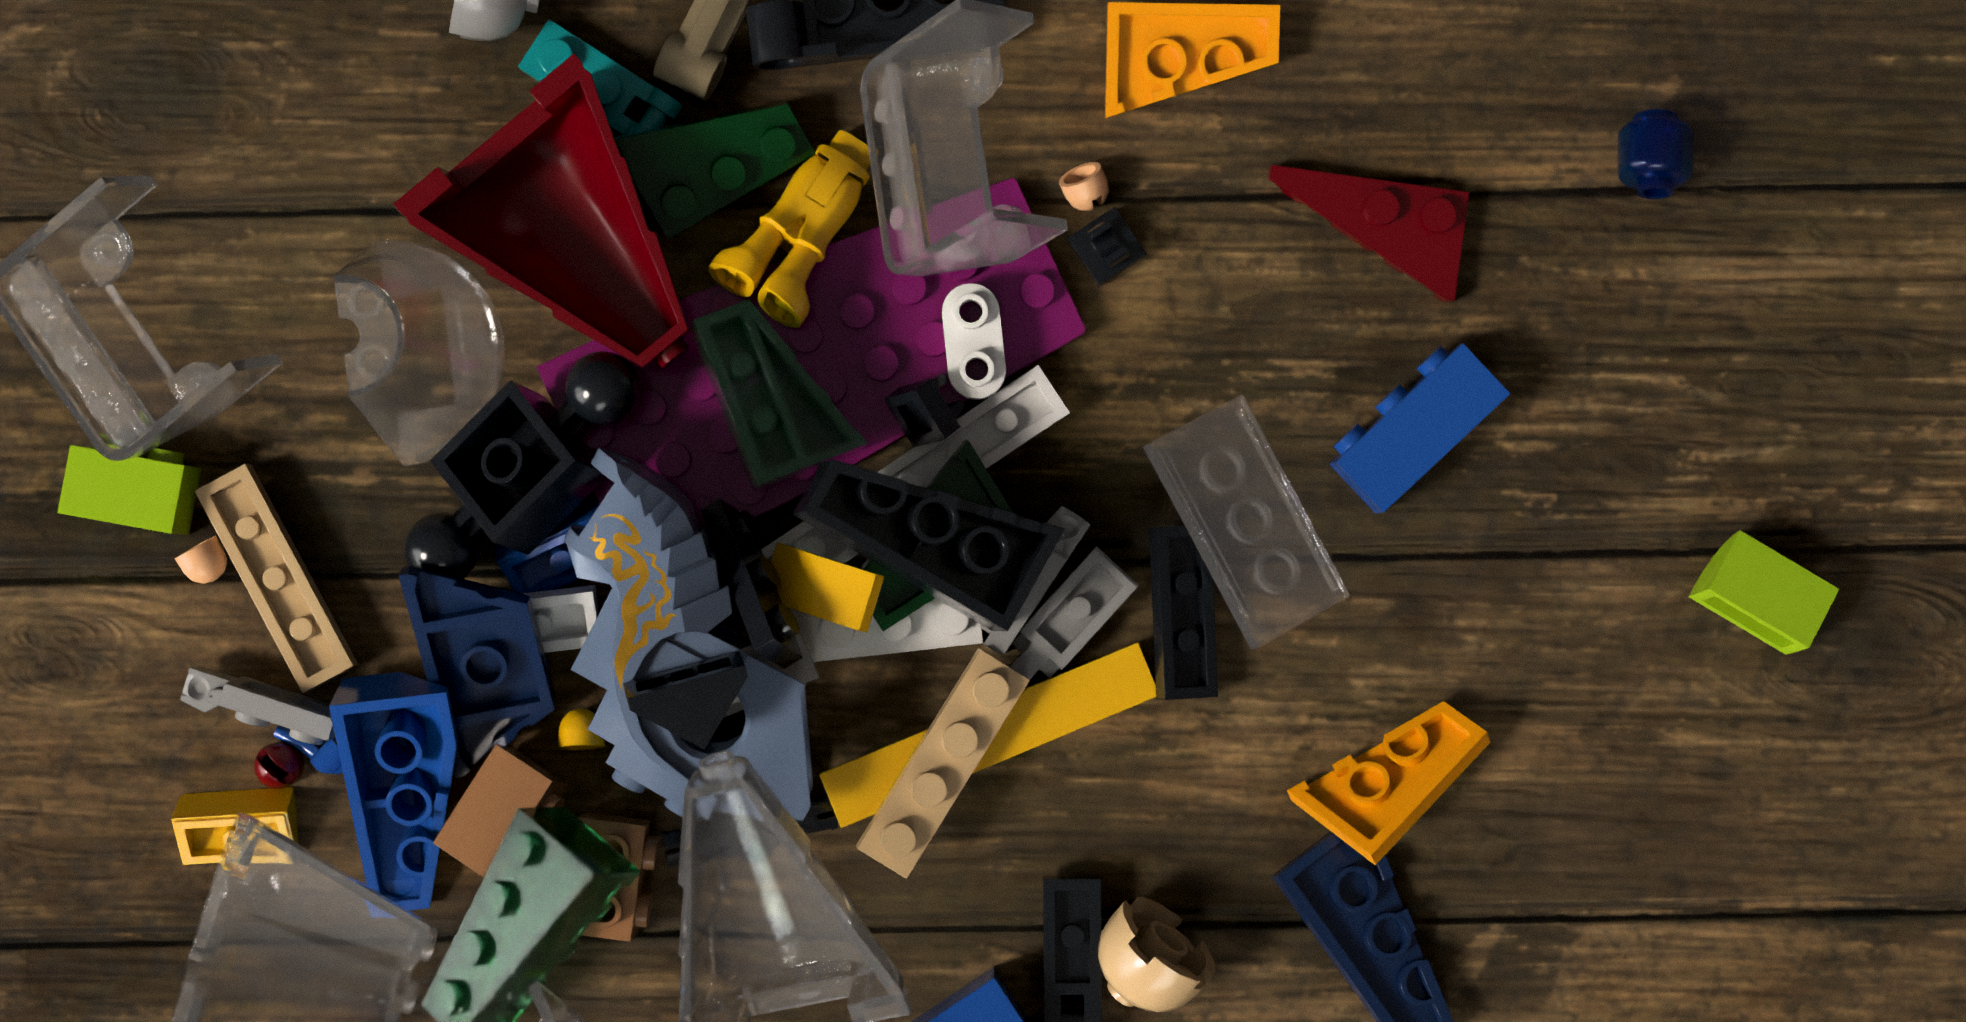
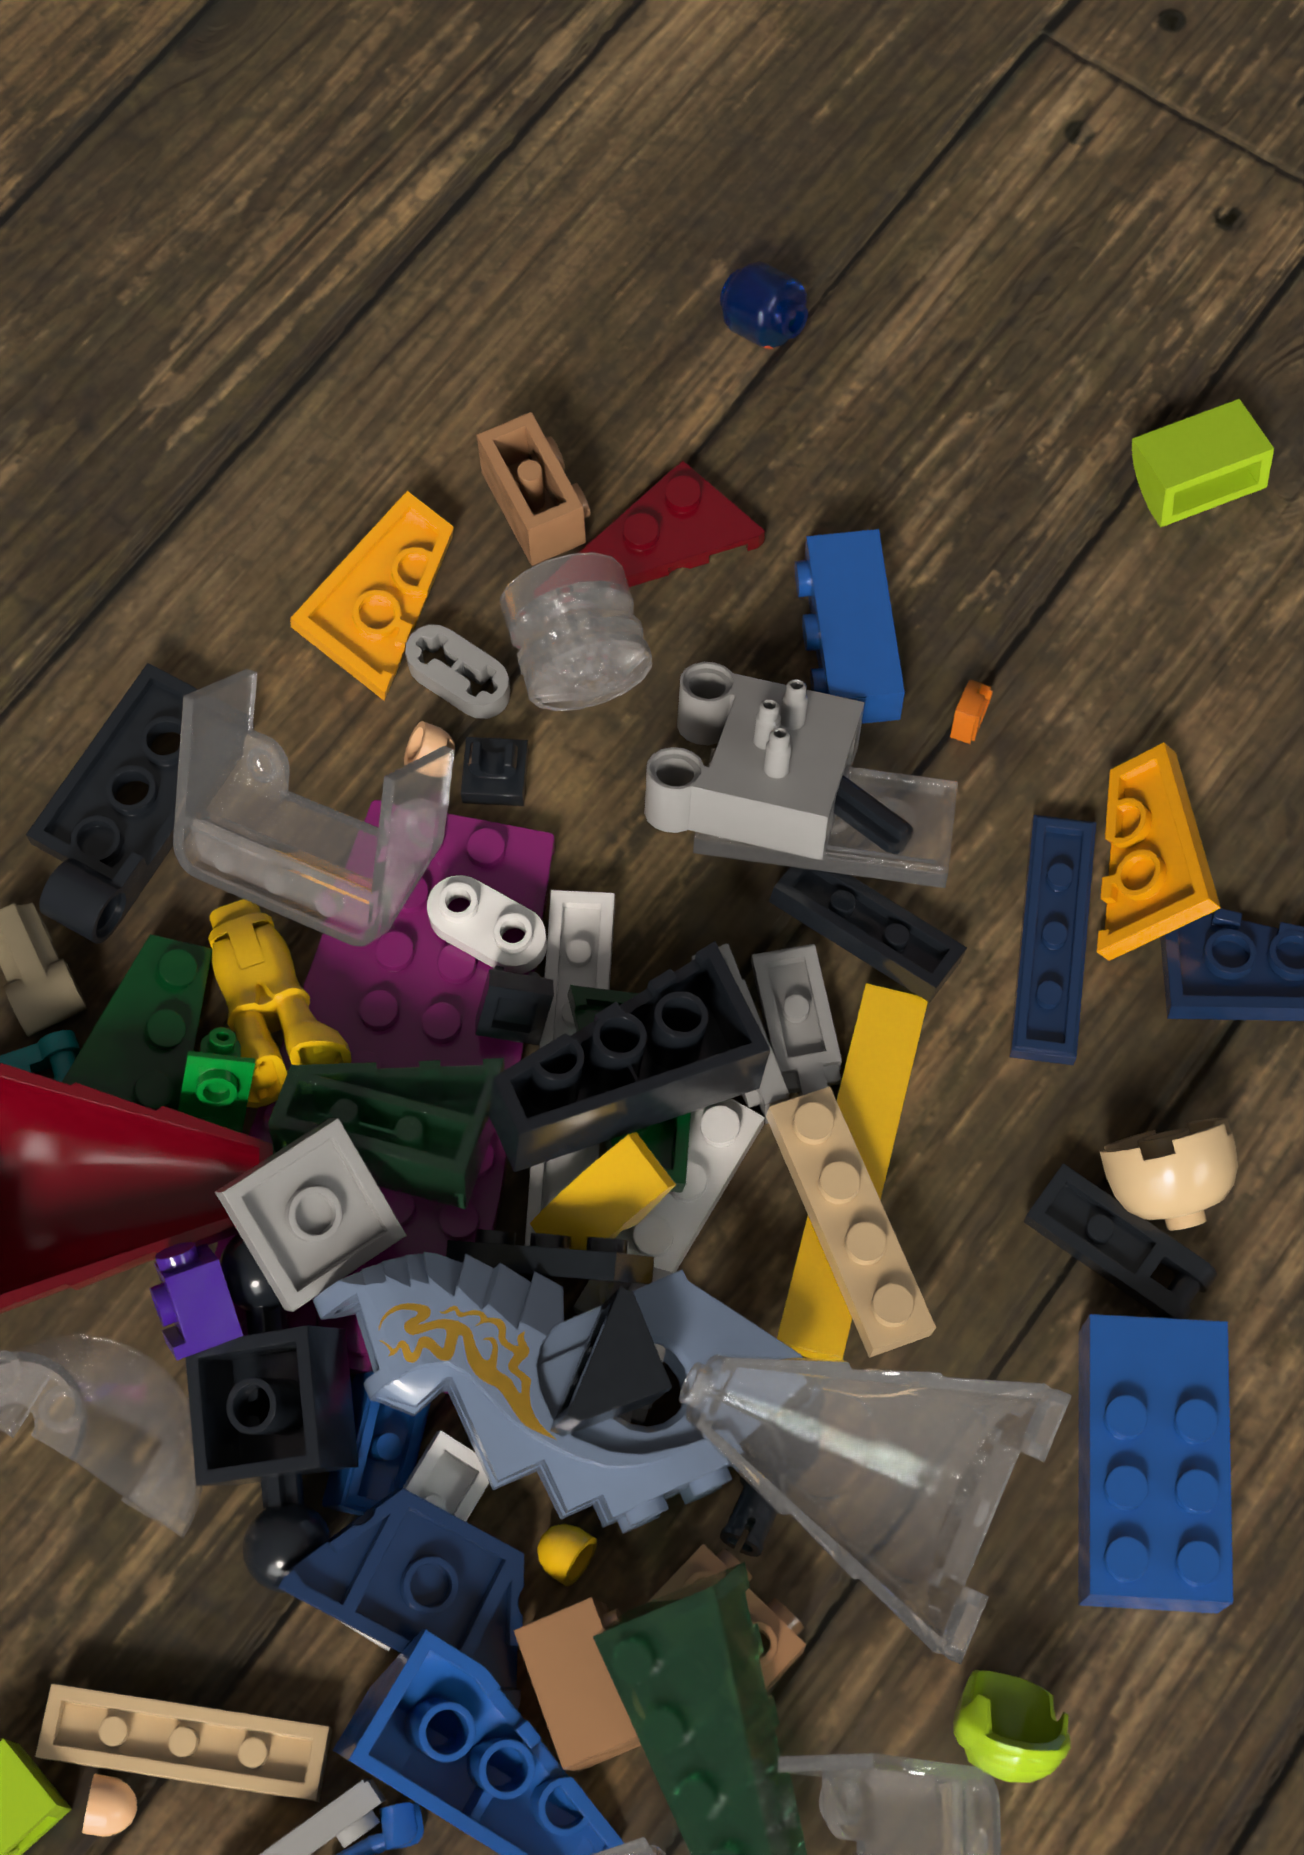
camera: 45 degrees left, 20 degrees down
none -> dark purple brick [150,1242,243,1360]
none -> green hinge [178,1027,256,1133]
none -> light grey plate [215,1118,406,1312]
none -> light grey beam [405,625,510,719]
none -> medium nougat brick [477,412,590,566]
none -> clear wheel [500,553,652,711]
none -> light grey piece [644,662,914,860]
none -> orange tile [950,679,993,744]
none -> dark blue tile [1009,815,1096,1065]

